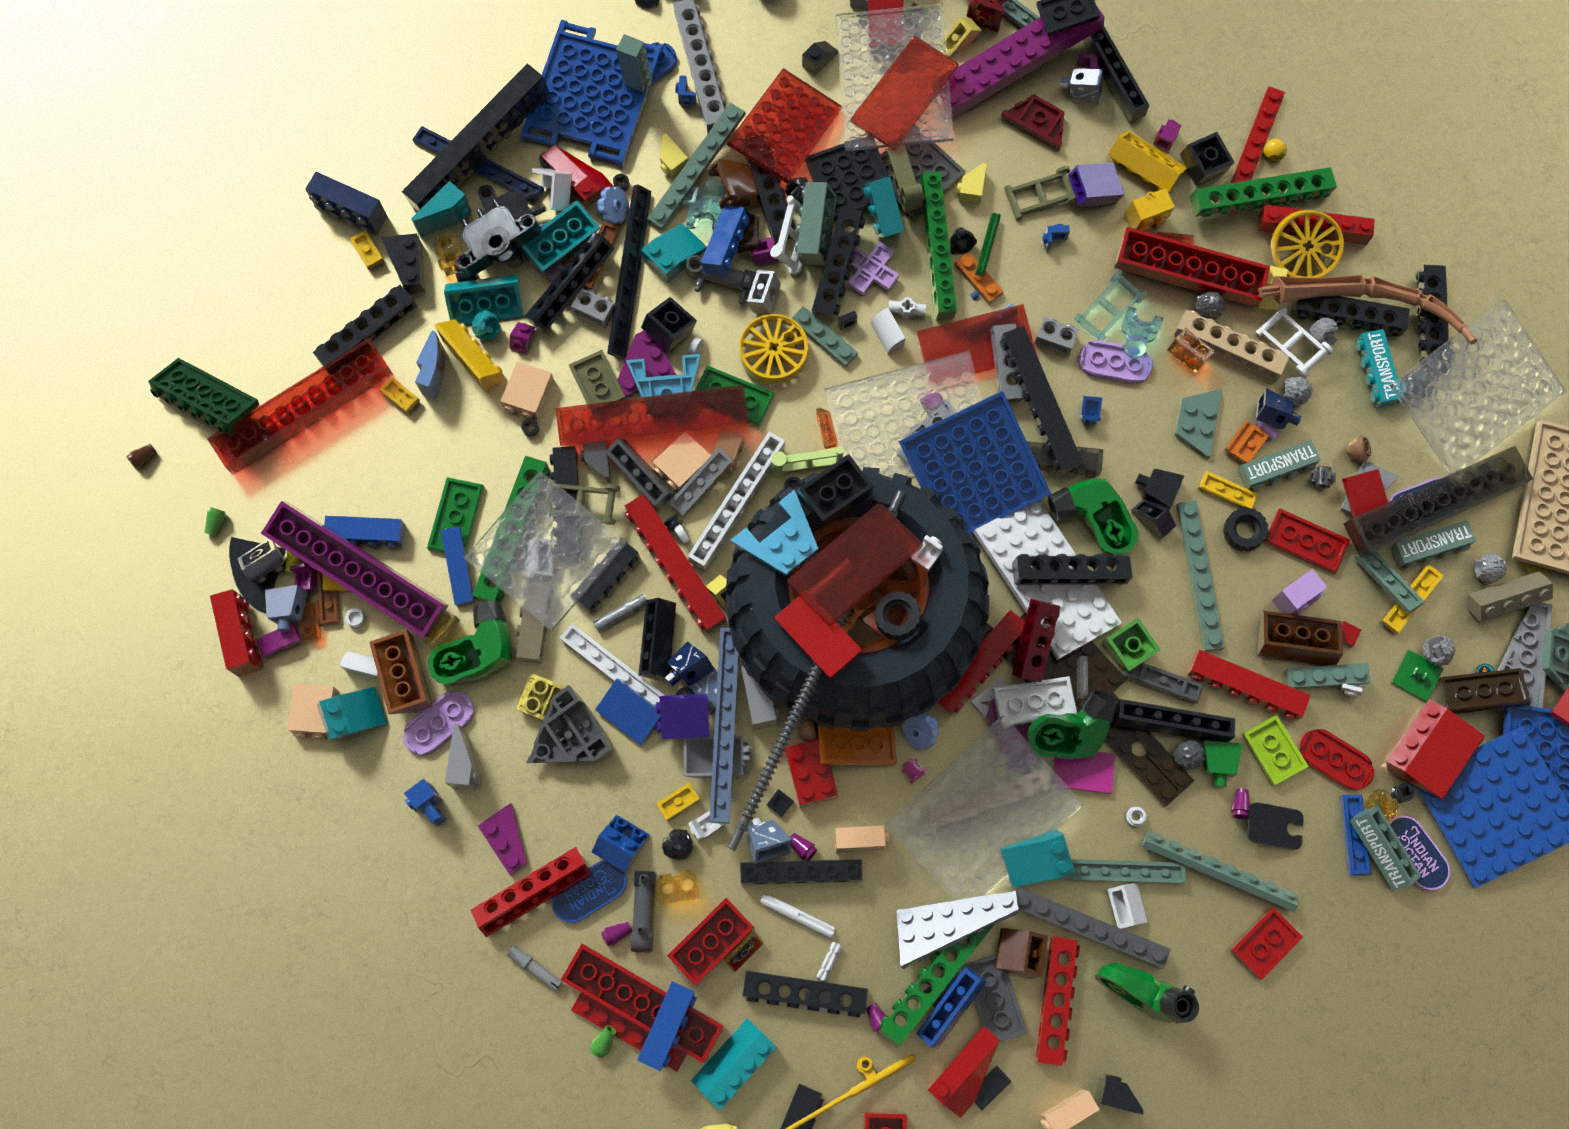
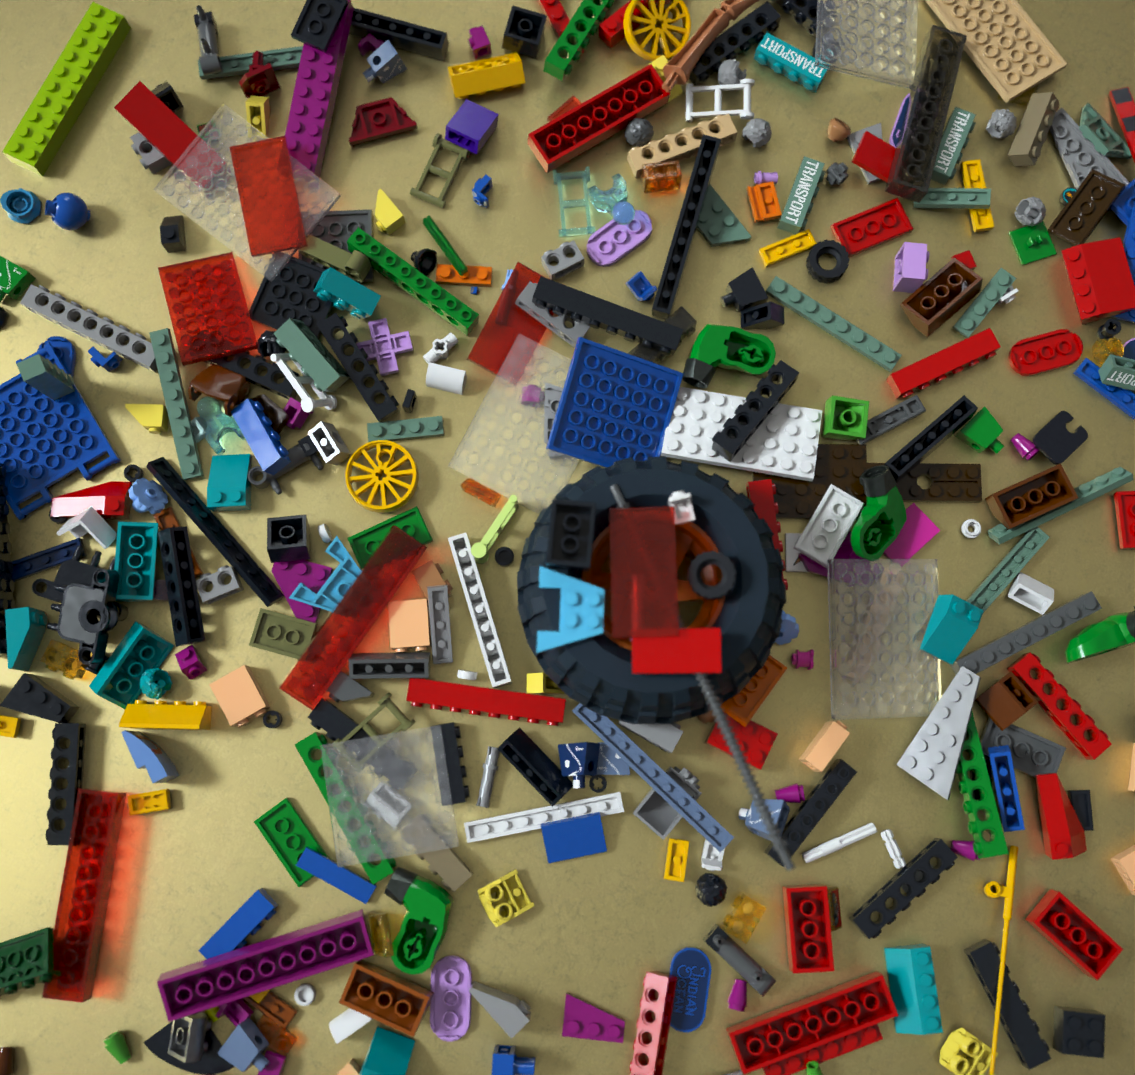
camera: 50 degrees left, 5 degrees up
dark grey wedge [526,685,613,763] -> none
blue slope [592,814,650,873] -> none
blue brick [637,981,697,1071] -> none
dark purple brick [656,693,710,739] -> none
black bush [664,514,683,532] -> none
black tile [766,789,794,817] -> none
dark red brick [1012,599,1060,682] -> none
clear tile [1077,656,1088,699] -> none
yellow brick [1124,188,1175,231] -> none
dark grey piece [1173,739,1206,771] -> none
lime plate [1241,715,1309,786] -> none
dark blue torso [1256,388,1302,429] -> none
none -> black brick [652,134,721,320]
none -> reddish brown slope [985,463,1079,529]

